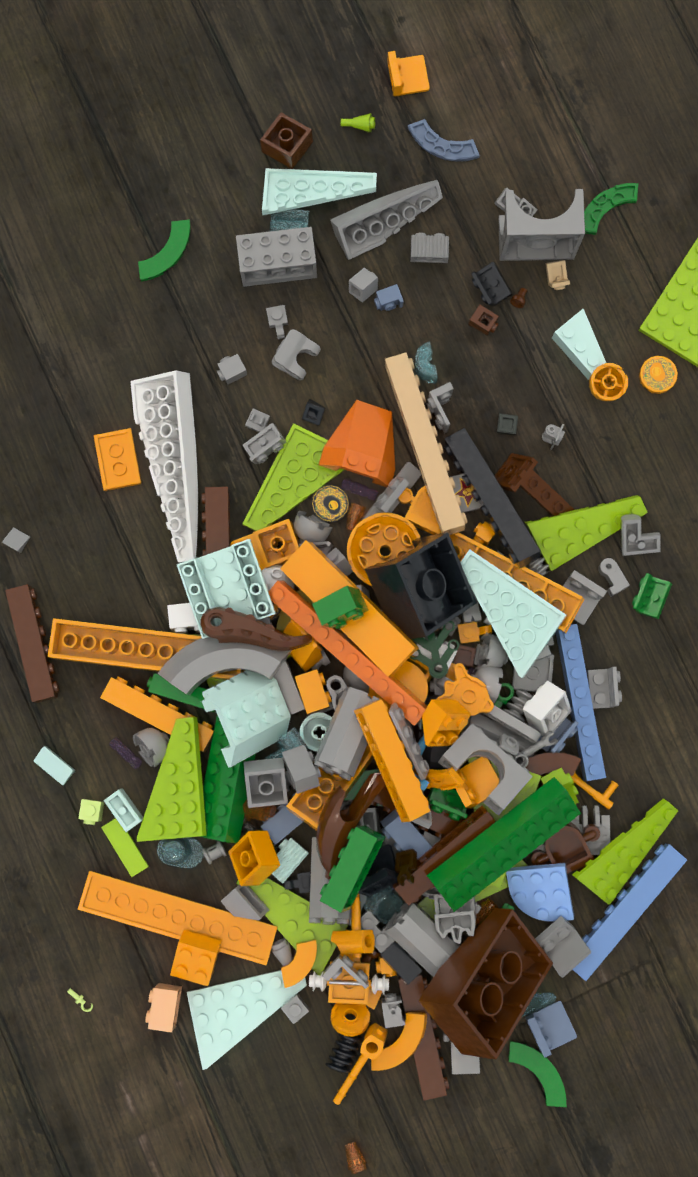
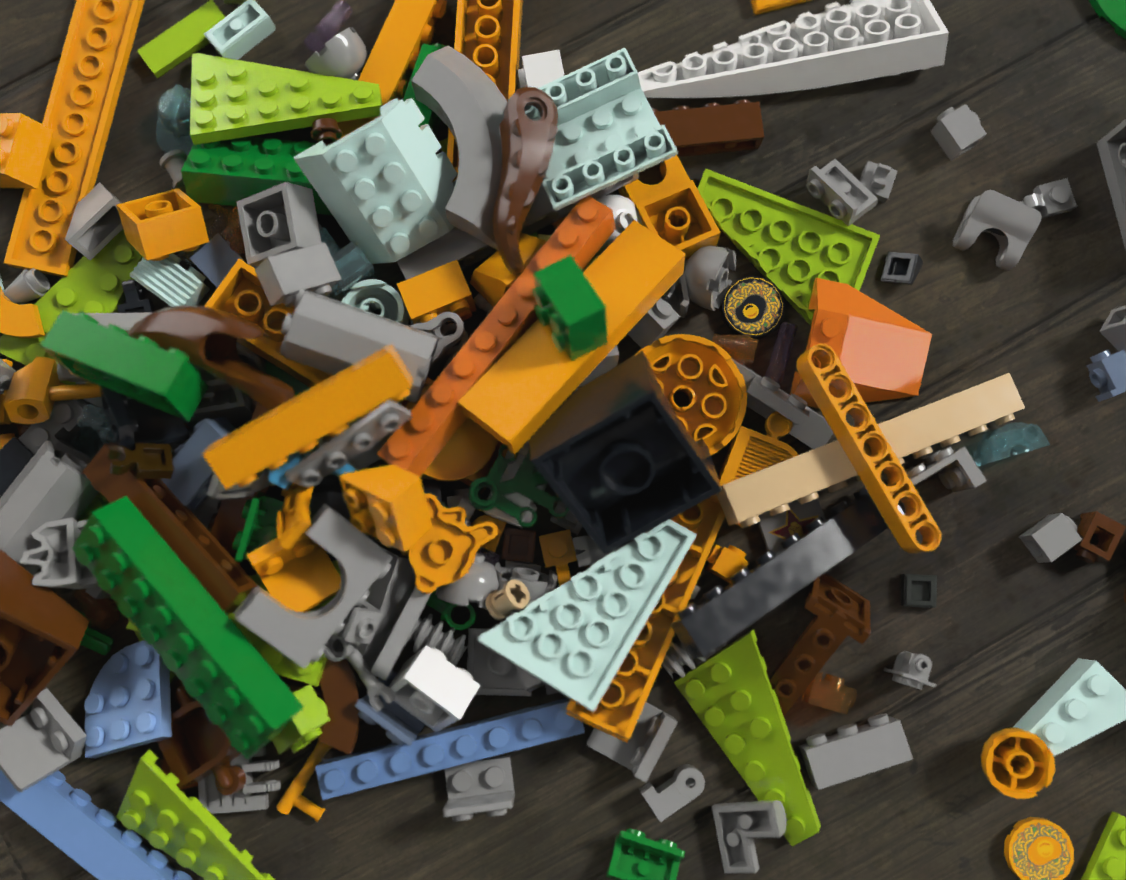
camera: 85 degrees right, 0 degrees up
none -> reddish brown plate [311,118,343,146]
none -> tan bush [485,579,530,620]
none -> light orange beam [796,344,941,554]
none -> light grey brick [799,714,913,790]
none -> clear orange brick [802,672,857,715]
none -> light grey brick [1019,513,1083,563]

